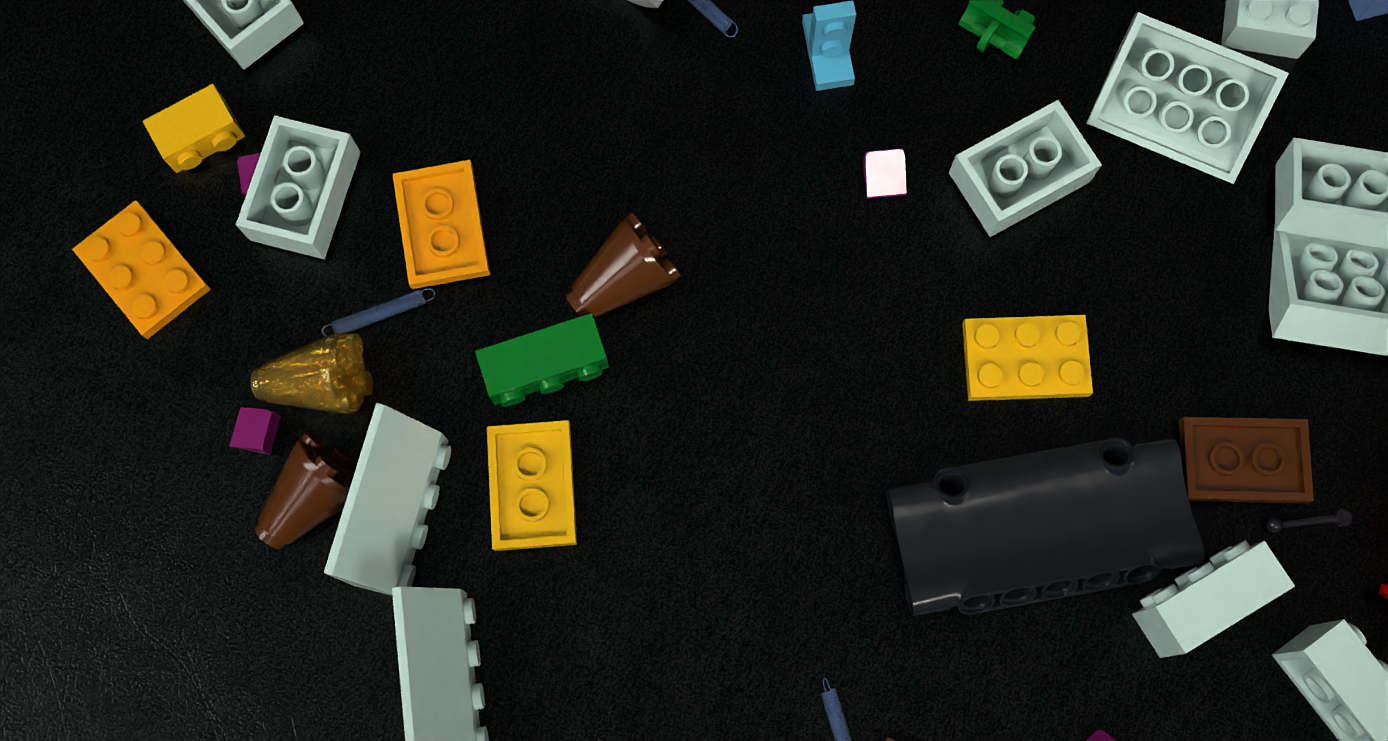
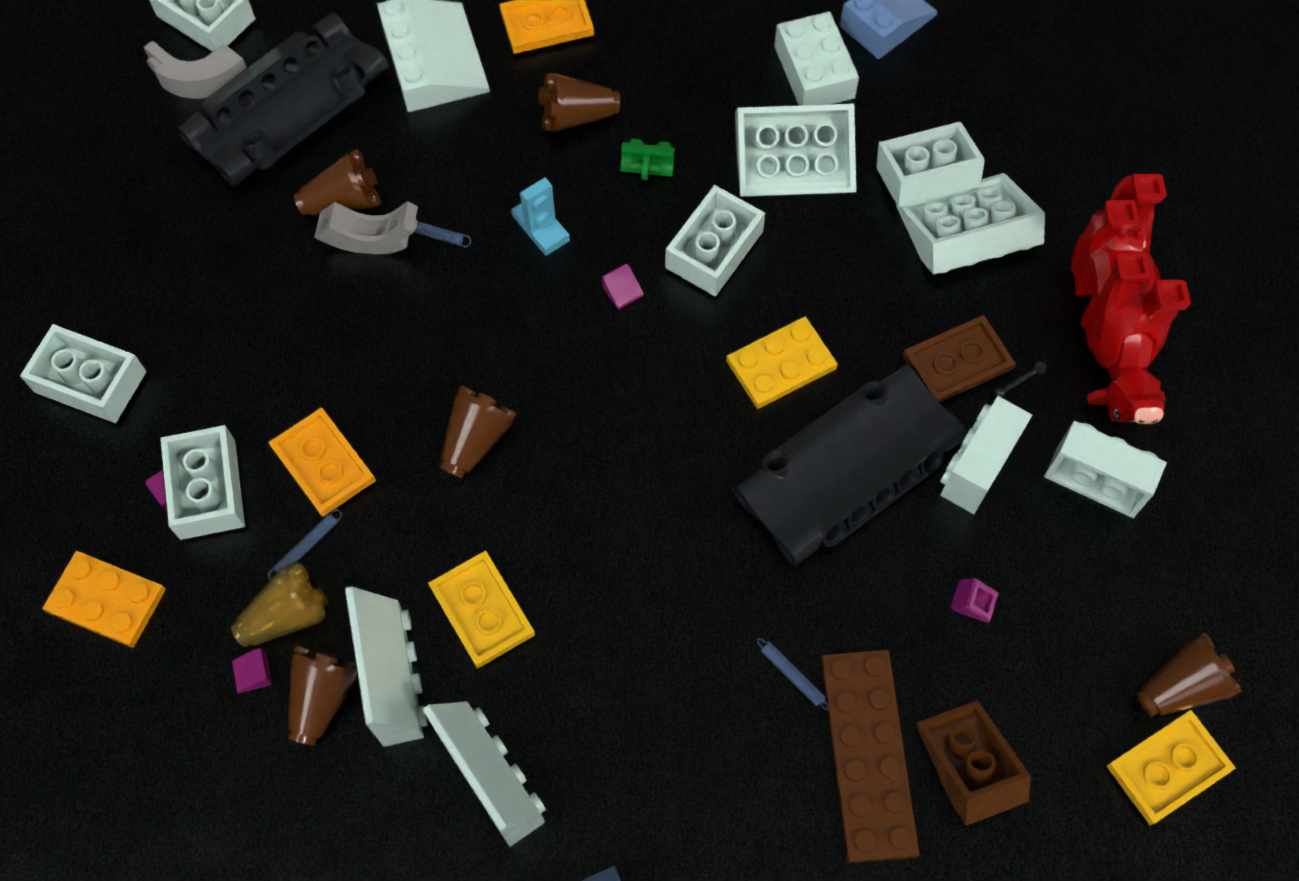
camera: 30 degrees left, 10 degrees down
yellow brick [143,84,245,173] -> none
green brick [475,313,609,407] -> none

